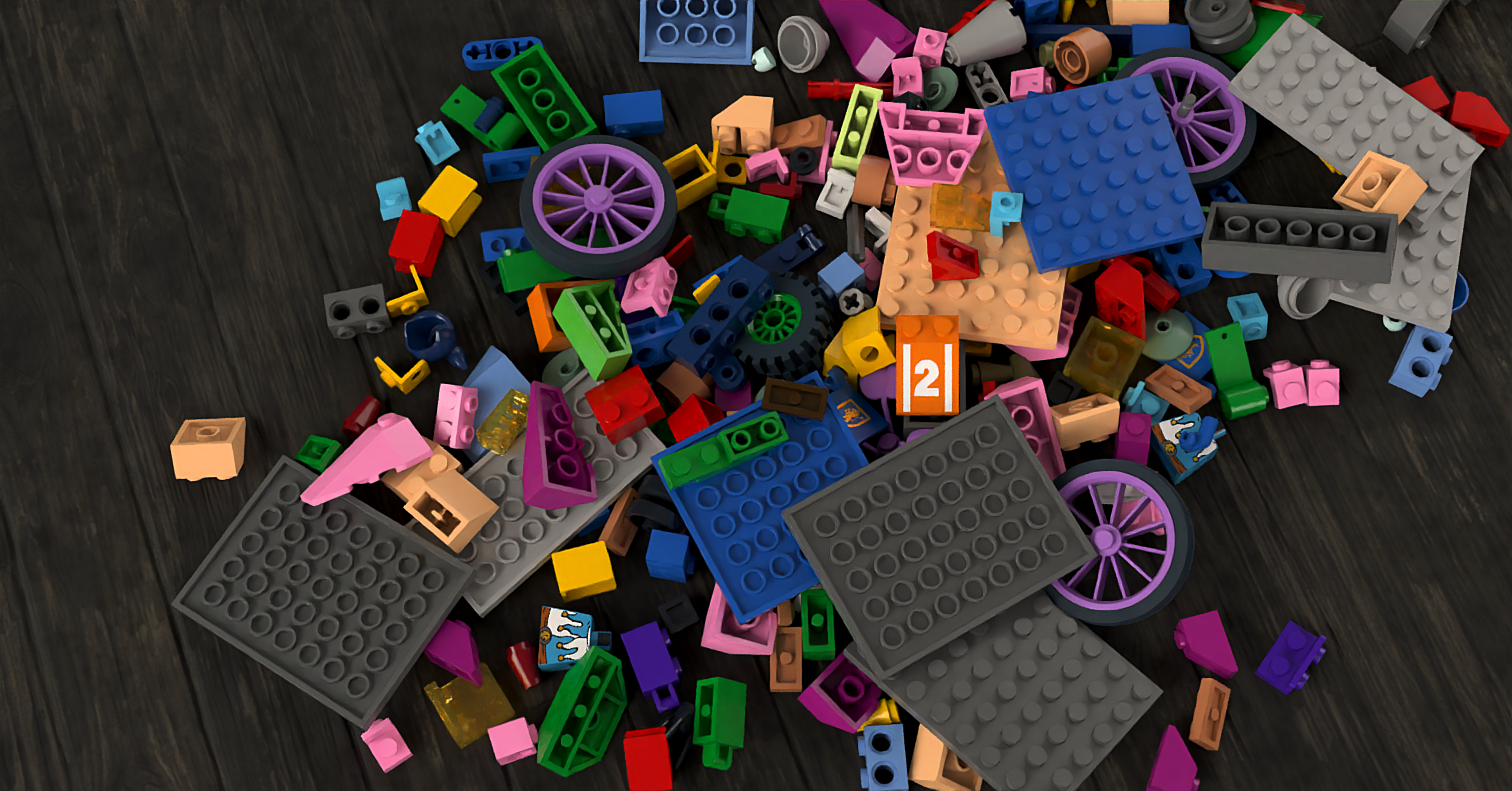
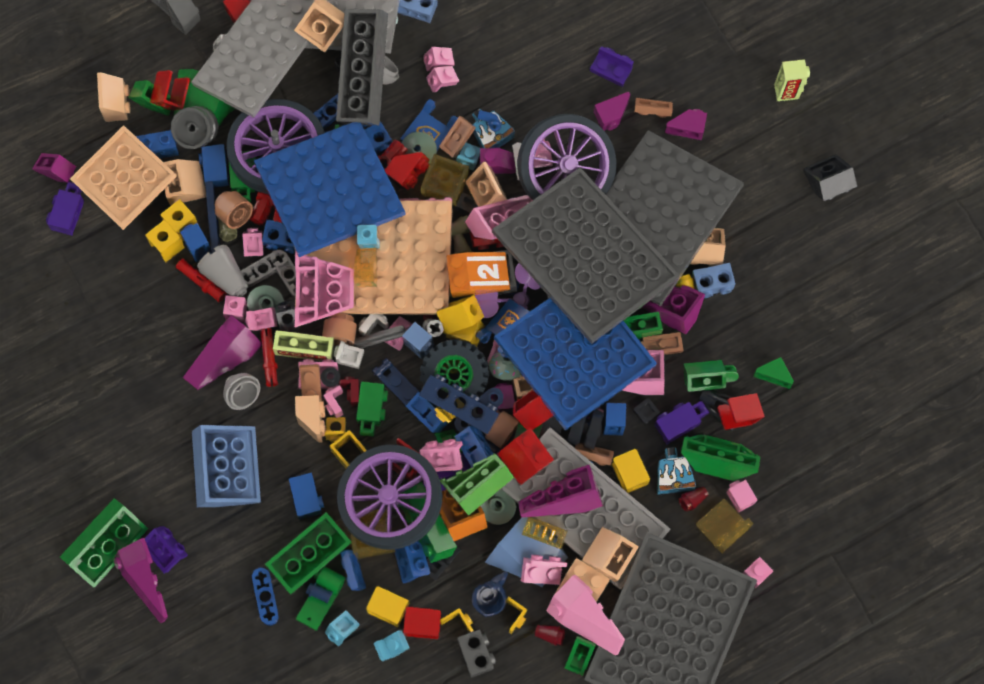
camera: 105 degrees left, 5 degrees up
magenta slope [424,619,483,688] -> none
green slope [657,410,789,491] -> none
light aqua hinge [751,47,776,72] -> none
dark brown plate [761,377,829,422] -> none
red slope [926,230,980,281] -> none
green door [1204,321,1269,420] -> none
medium azure bracket [1227,293,1268,342] -> none

